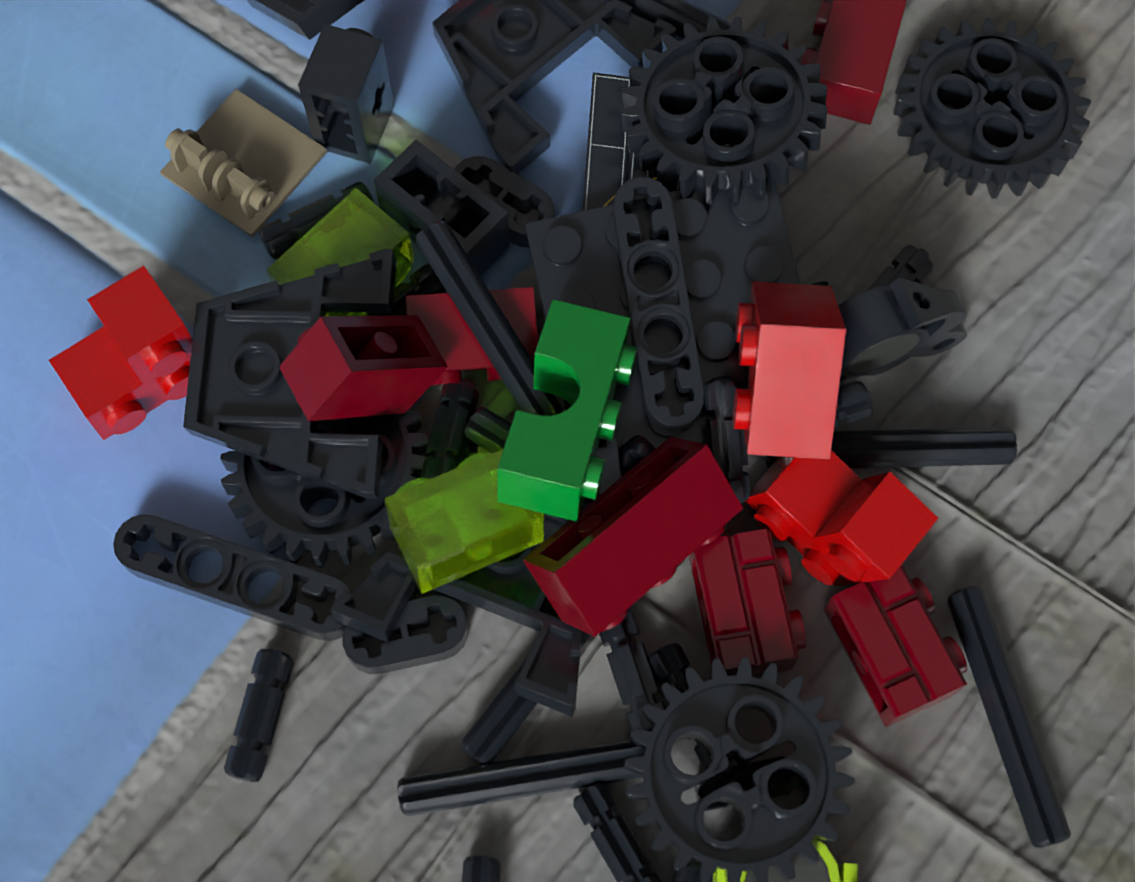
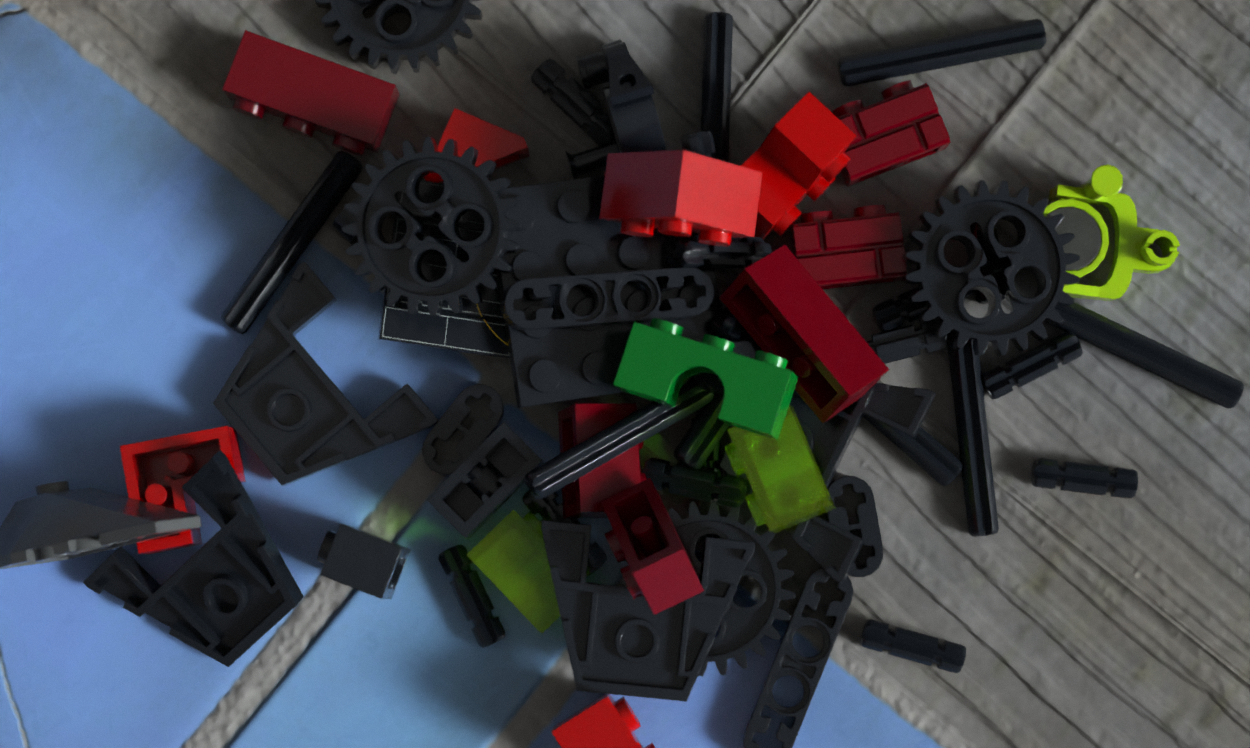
camera: 85 degrees left, 15 degrees up
dark tan hinge [160,89,328,238] -> none
none -> red slope [424,108,530,184]

